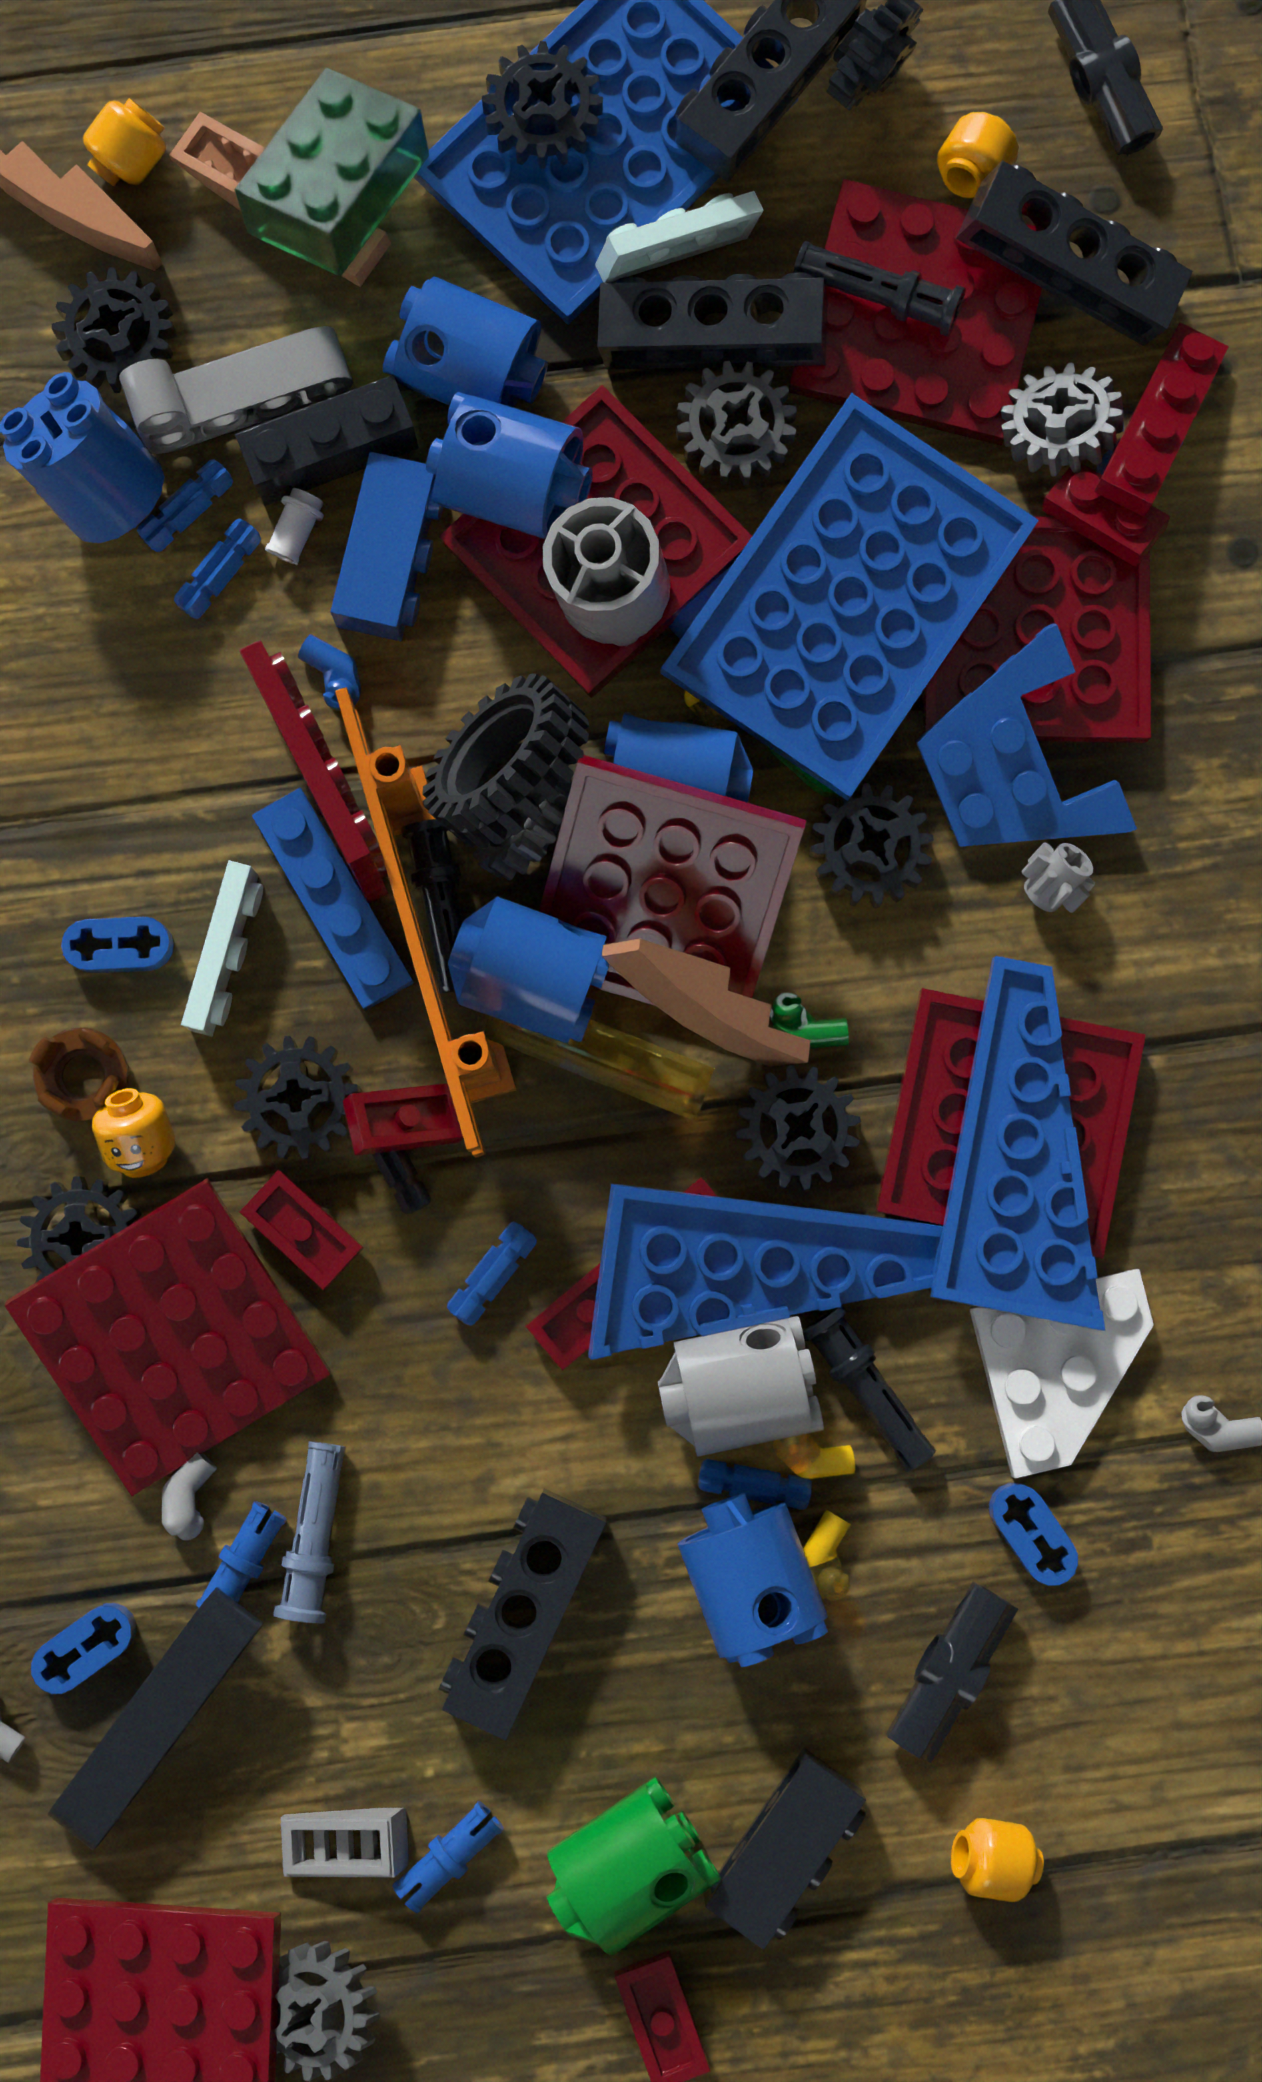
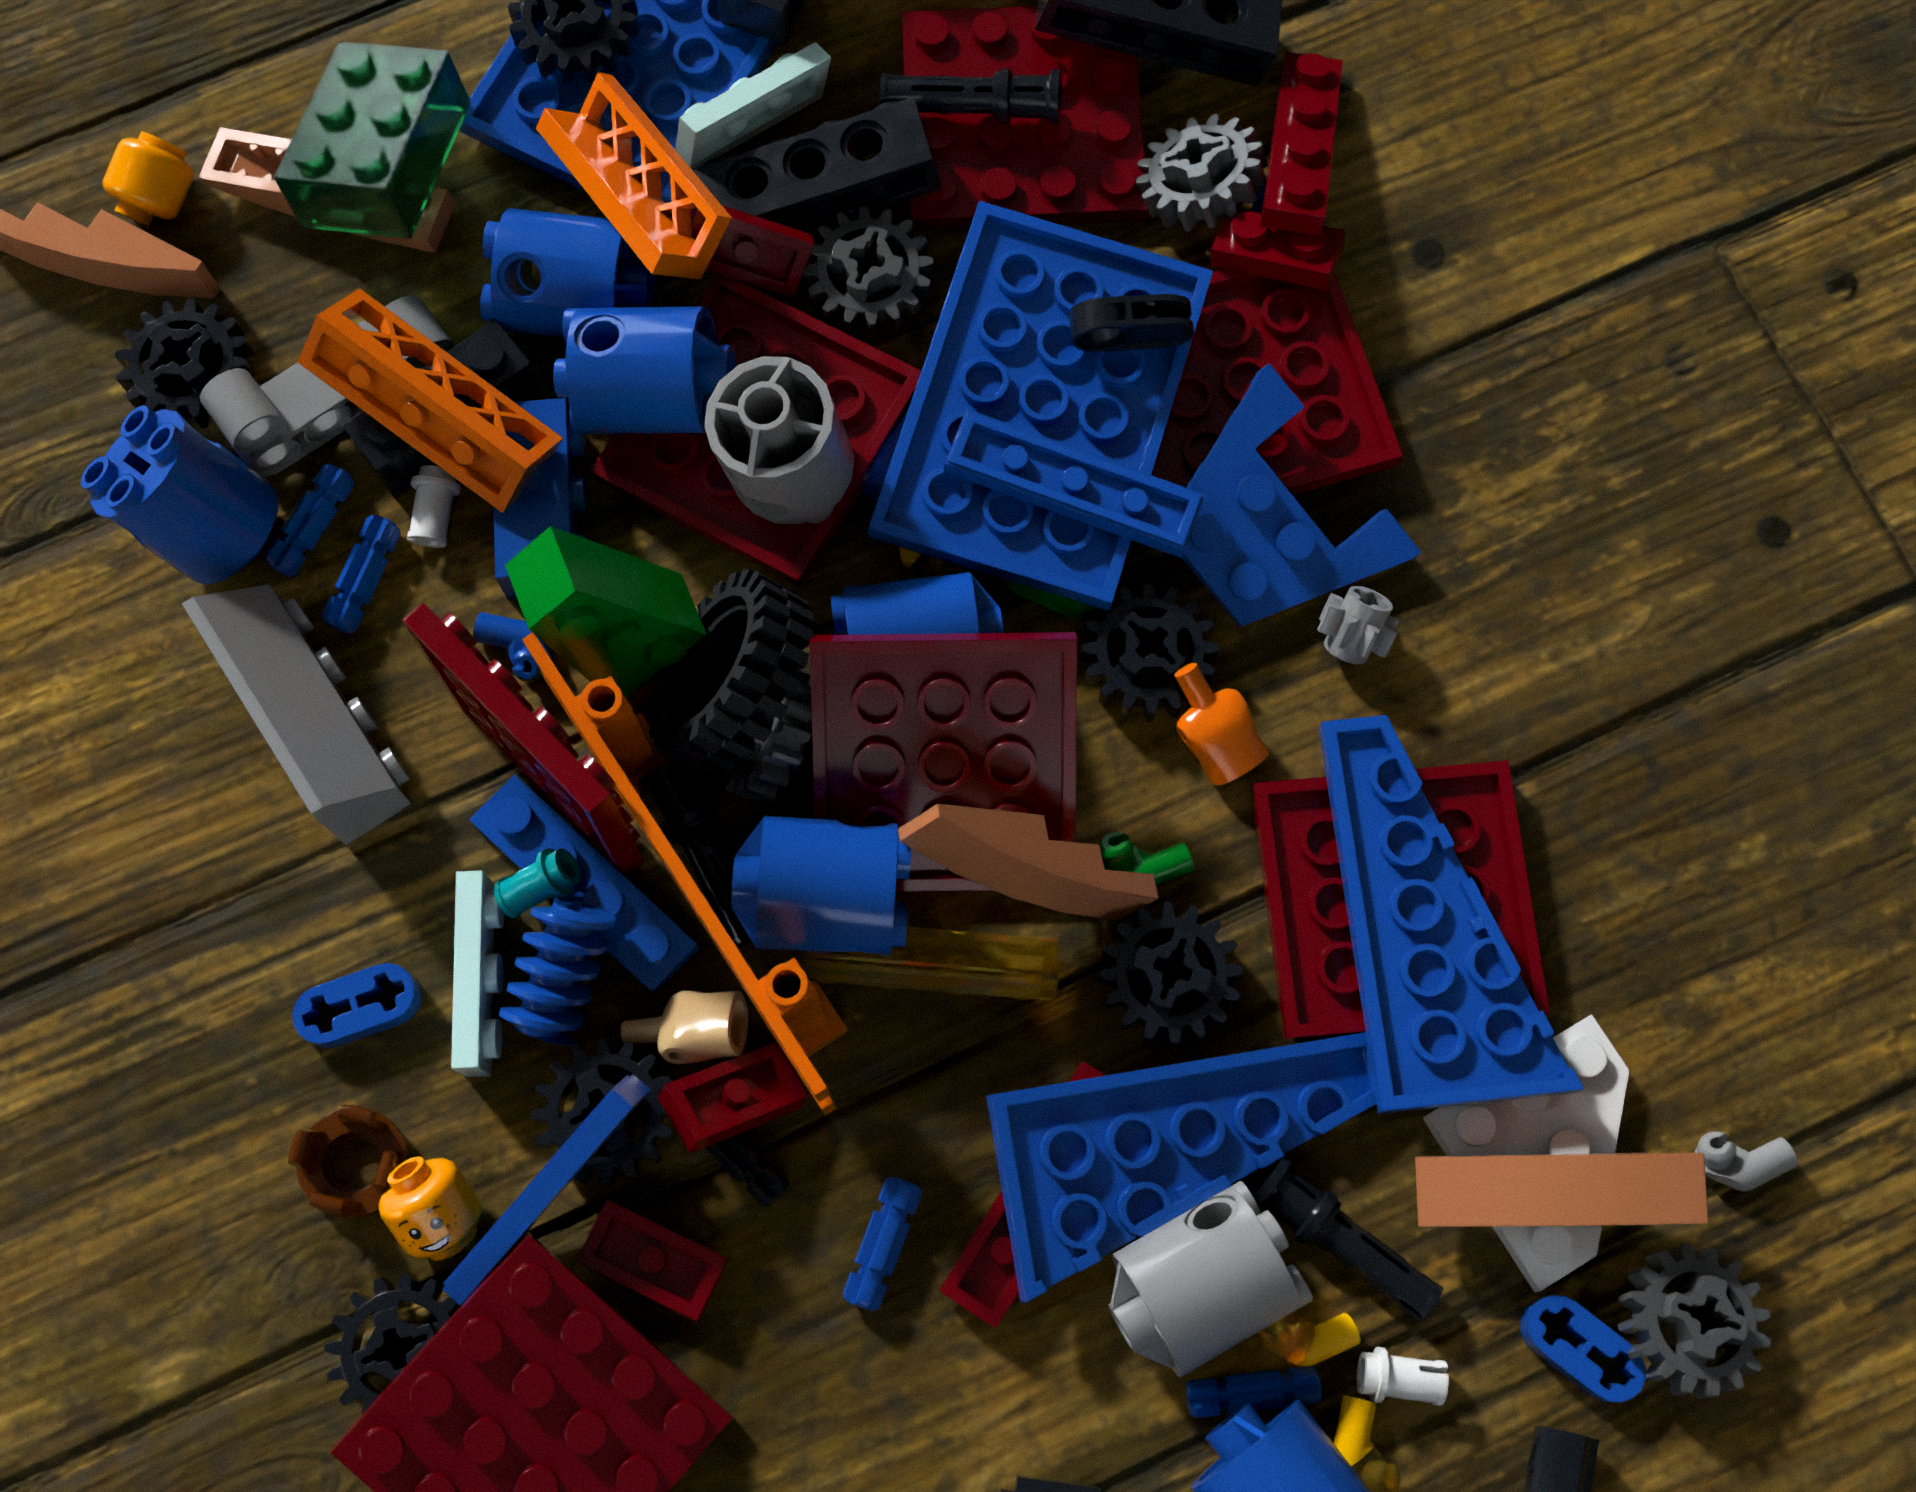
camera: 15 degrees left, 10 degrees down
none -> light grey slope [182,585,412,845]
none -> orange fence [297,288,563,513]
none -> blue tile [442,1074,651,1305]
none -> teal pin [493,848,581,918]
none -> blue piece [499,898,616,1046]
none -> green wedge [505,526,707,698]
none -> orange fence [536,72,732,280]
none -> tan piece [621,991,749,1064]
none -> dark red plate [691,205,814,298]
none -> blue tile [944,409,1205,558]
none -> black piece [1069,294,1194,352]
none -> orange piece [1174,663,1269,785]
none -> white pin [1357,1347,1449,1406]
none -> nougat slope [1415,1153,1709,1227]
none -> dark grey gear [1618,1243,1771,1399]

